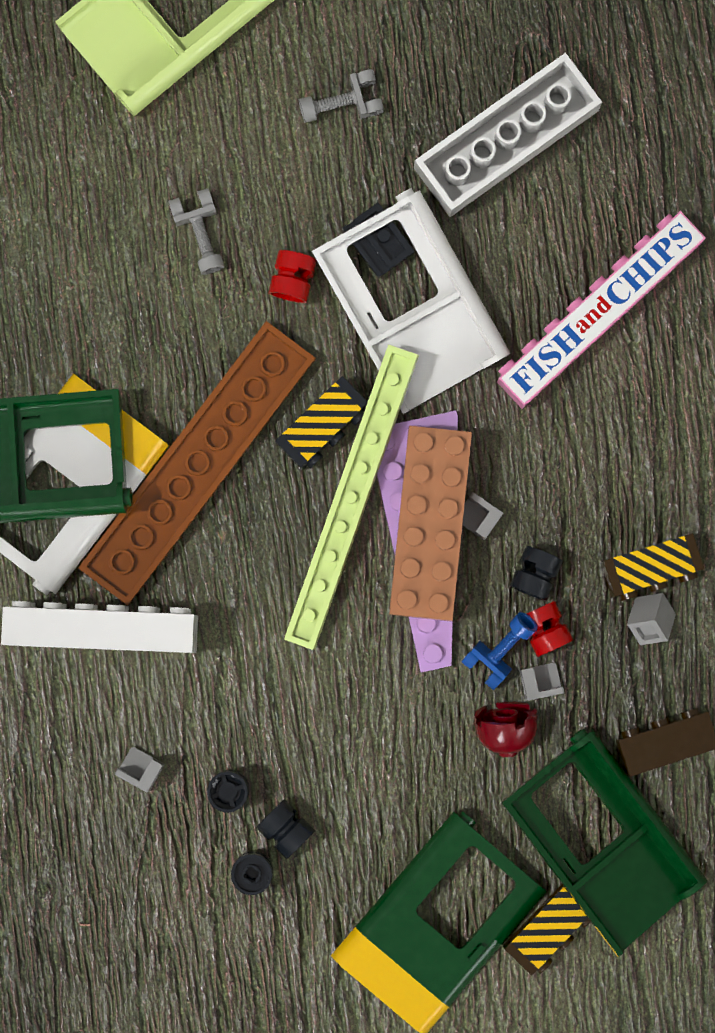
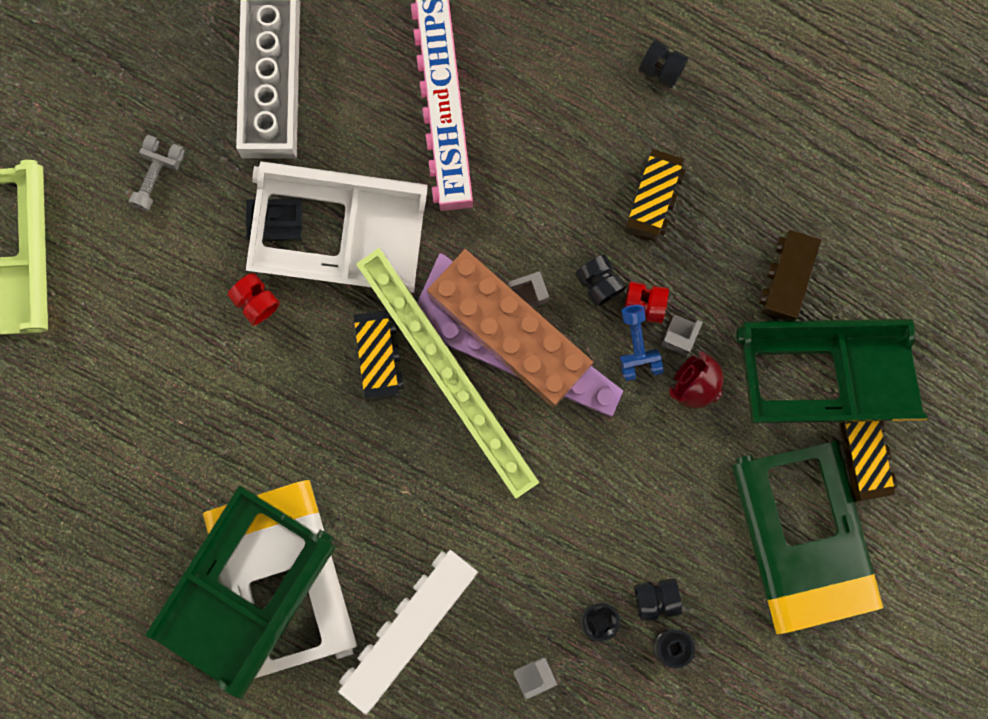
camera: 55 degrees left, 5 degrees down
dark orange plate [78,321,316,606] -> none
light grey bar [168,188,225,275] -> none
light grey panel [627,593,676,645] -> none

